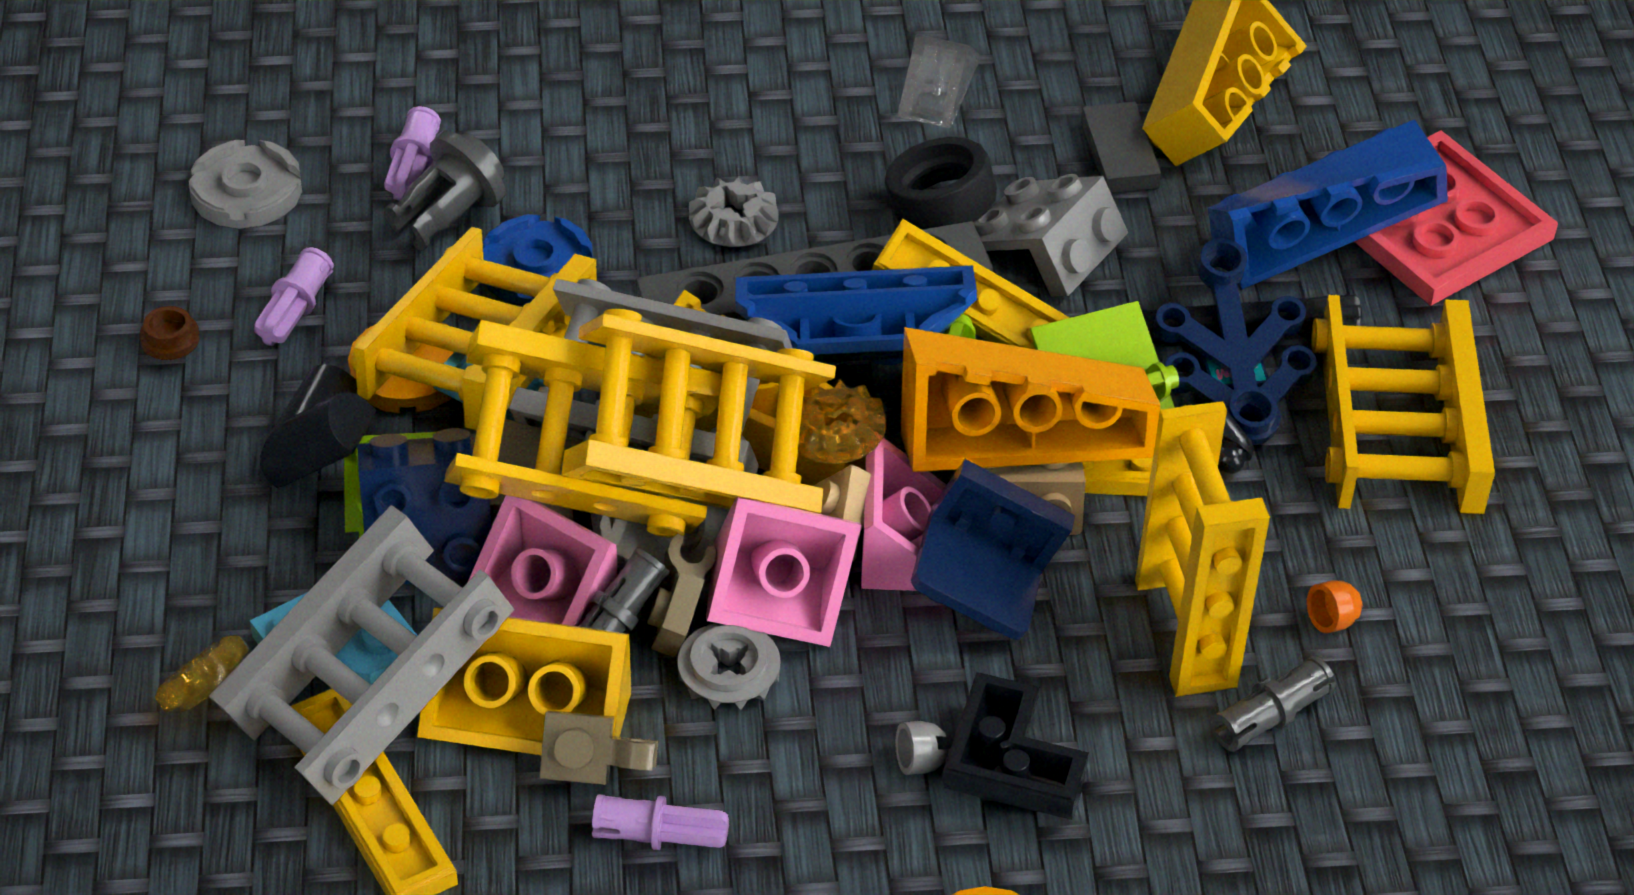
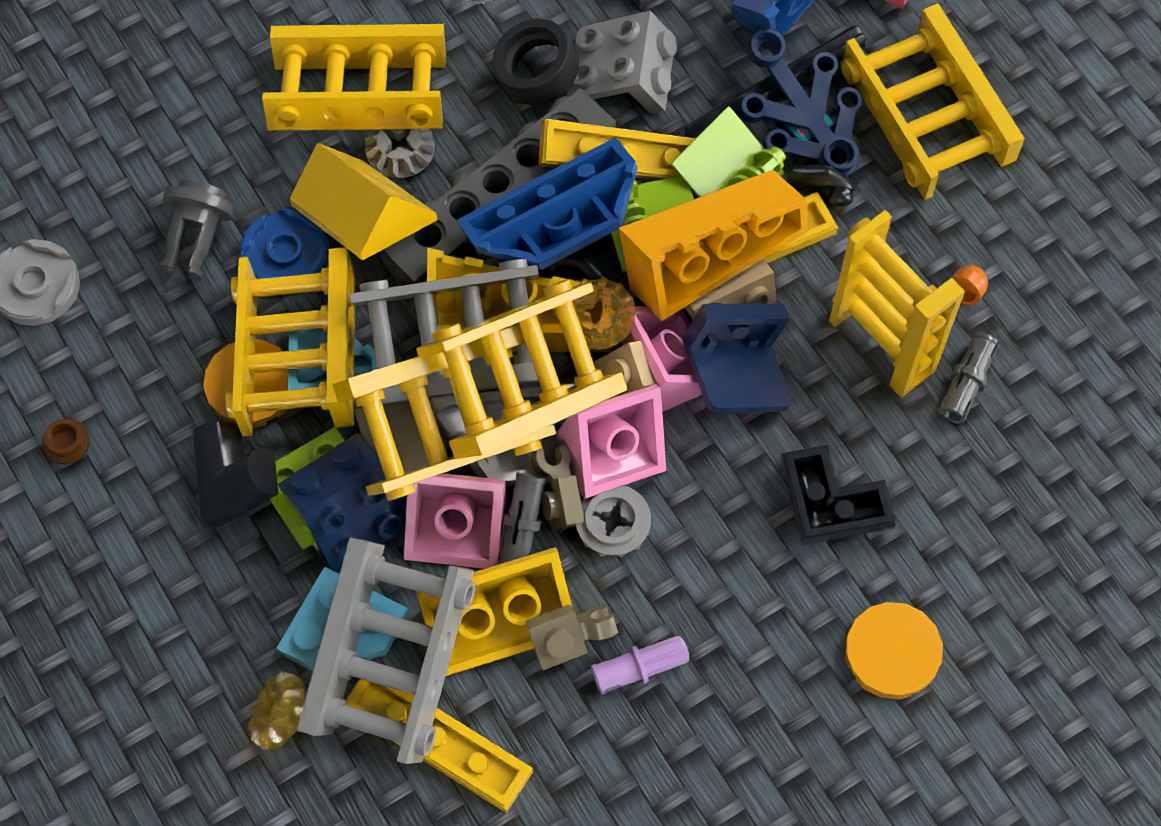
camera: 25 degrees left, 20 degrees up
lavender axle [254,247,334,346] -> none
lavender axle [384,106,441,201] -> none
light grey hinge [895,721,948,775] -> none
none -> yellow fence [262,24,446,131]
none -> yellow slope [290,143,438,260]

